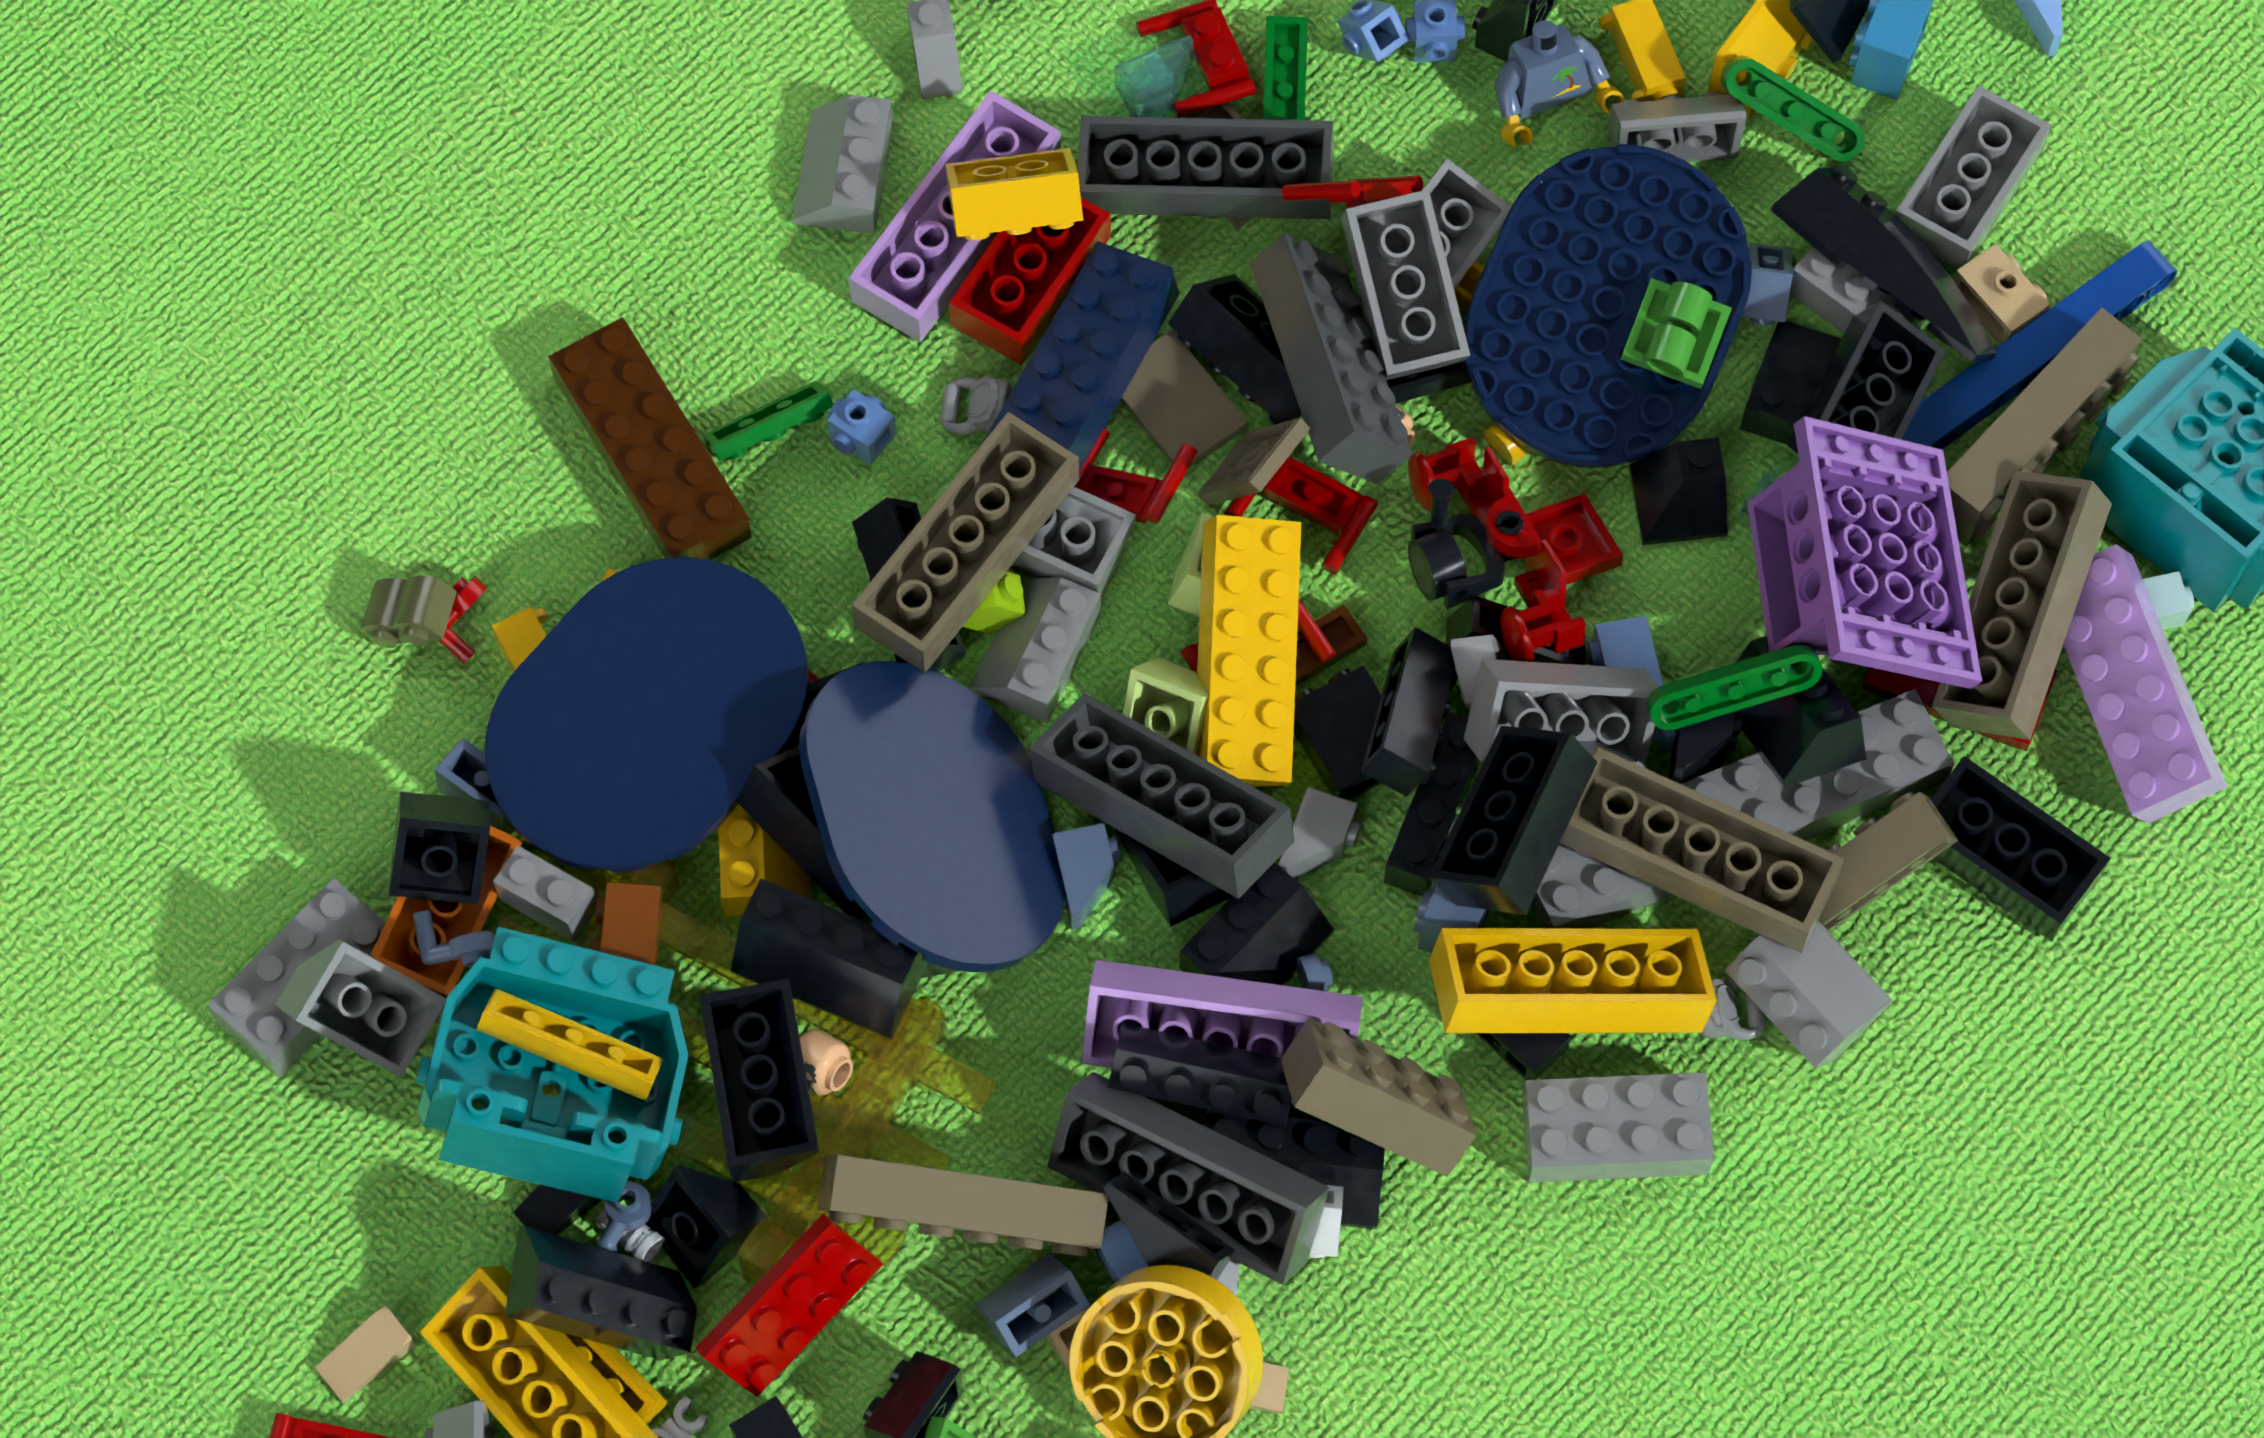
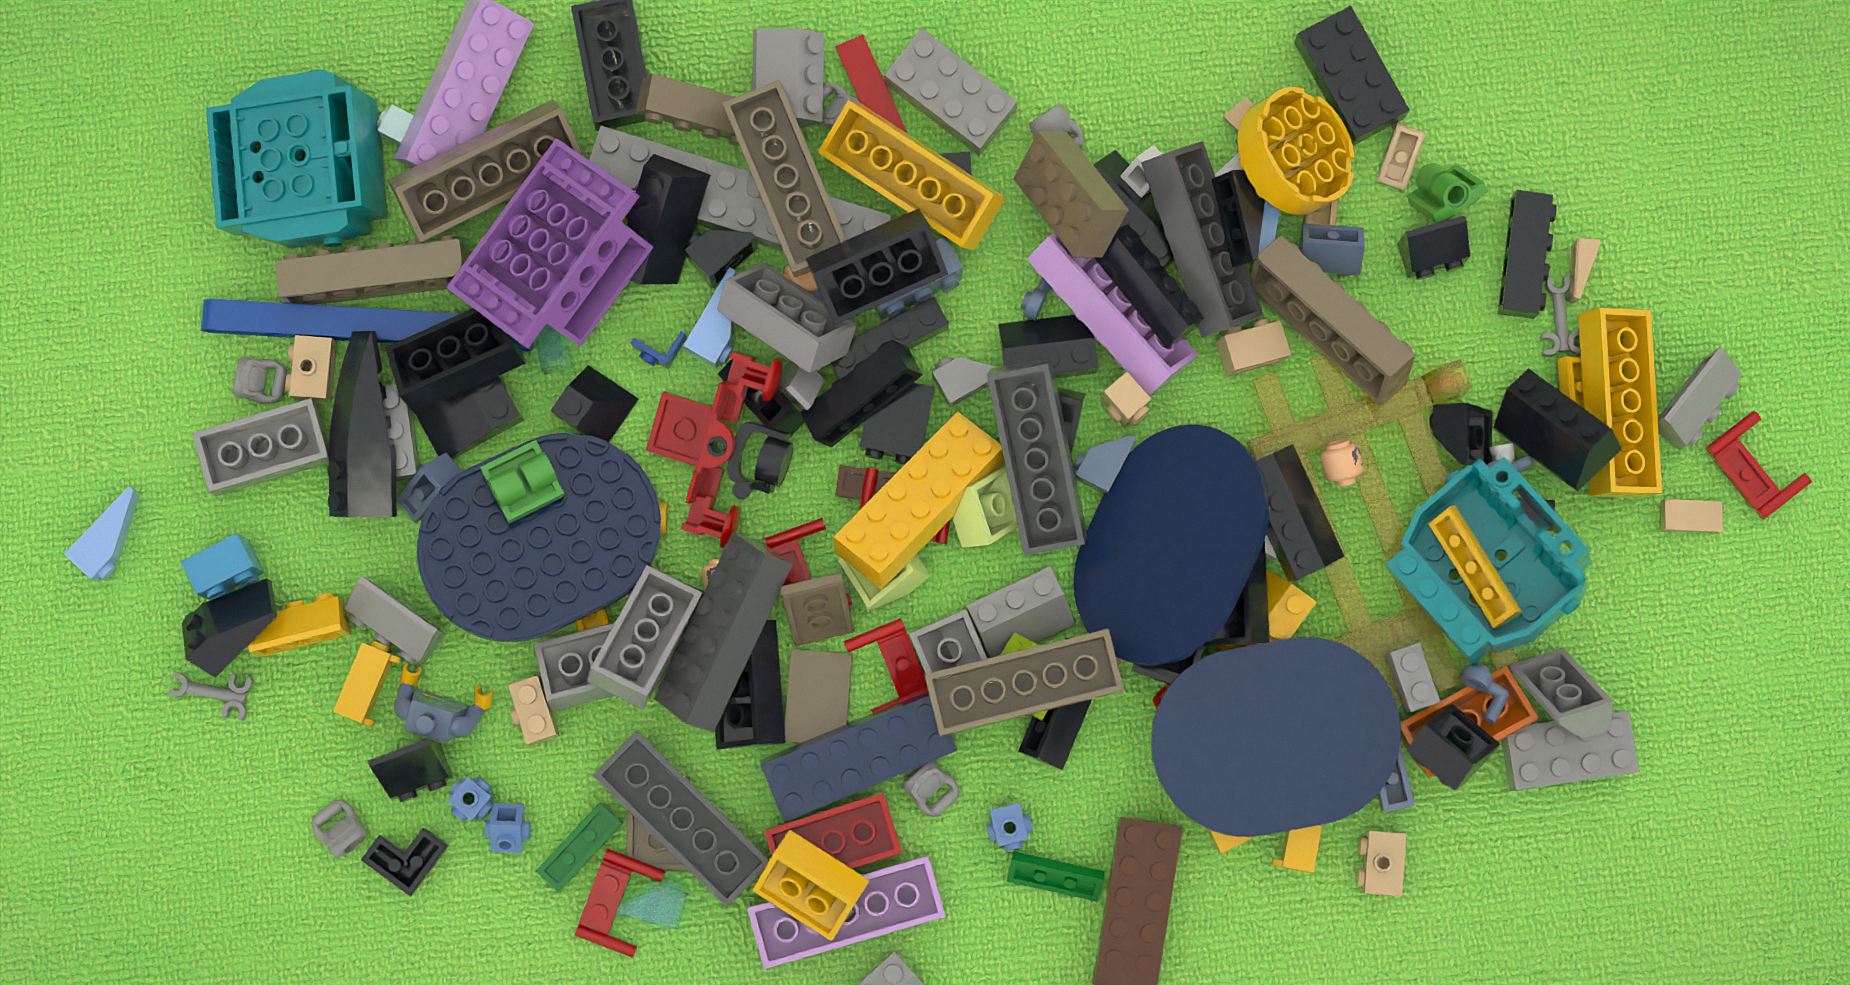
camera: 140 degrees left, 15 degrees up
olive brick [360,576,457,648] -> none
red plate [439,576,488,664] -> none
dark orange brick [592,882,662,965] -> none
red plate [696,1213,883,1397] -> none
black slope [699,978,820,1182] -> none
red plate [1282,175,1423,209] -> none
green plate [1647,644,1823,730] -> none
green plate [1721,56,1865,162] -> none
none -> light grey piece [233,357,287,404]
none -> tan brick [508,675,560,746]
none -> blue bracket [631,331,687,369]
none -> red tile [835,34,908,134]
none -> light grey piece [1030,104,1084,148]
none -> tan brick [1101,372,1151,428]
none -> tan brick [1216,319,1291,377]
none -> tan brick [1356,831,1407,896]

